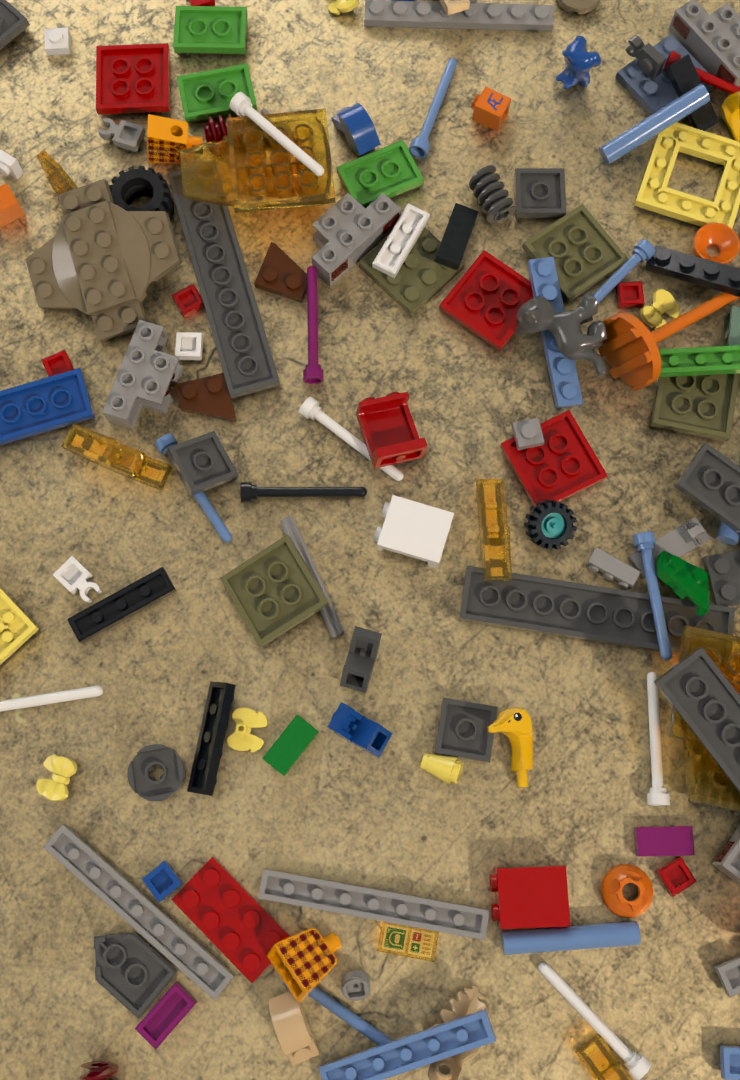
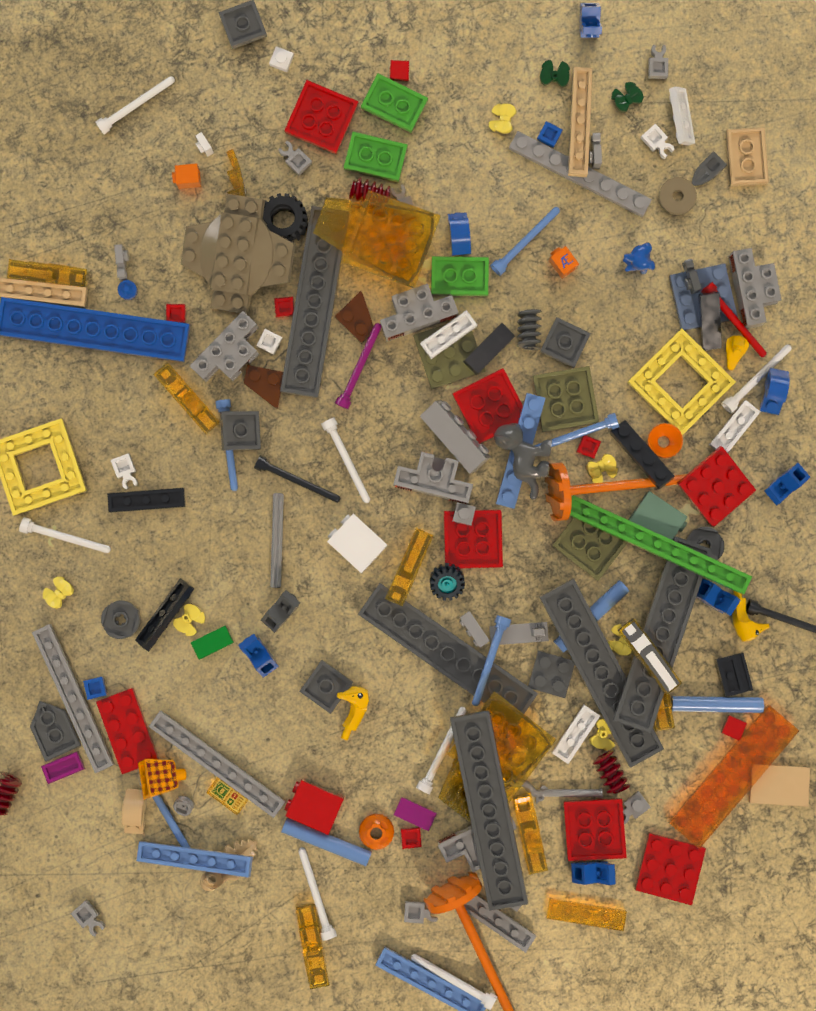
camera: 25 degrees right, 10 degrees up
light orange torso [147,114,203,163] -> none
olive plate [220,535,330,647] -> none
white piece [229,92,324,176] -> none
red panel [356,392,428,469] -> none
light yellow cone [420,753,464,784] -> none
medium blue piece [599,84,710,165] -> none
green wing [657,550,709,616] -> none
none -> light grey piece [393,452,473,504]
none -> light grey brick [420,400,491,473]

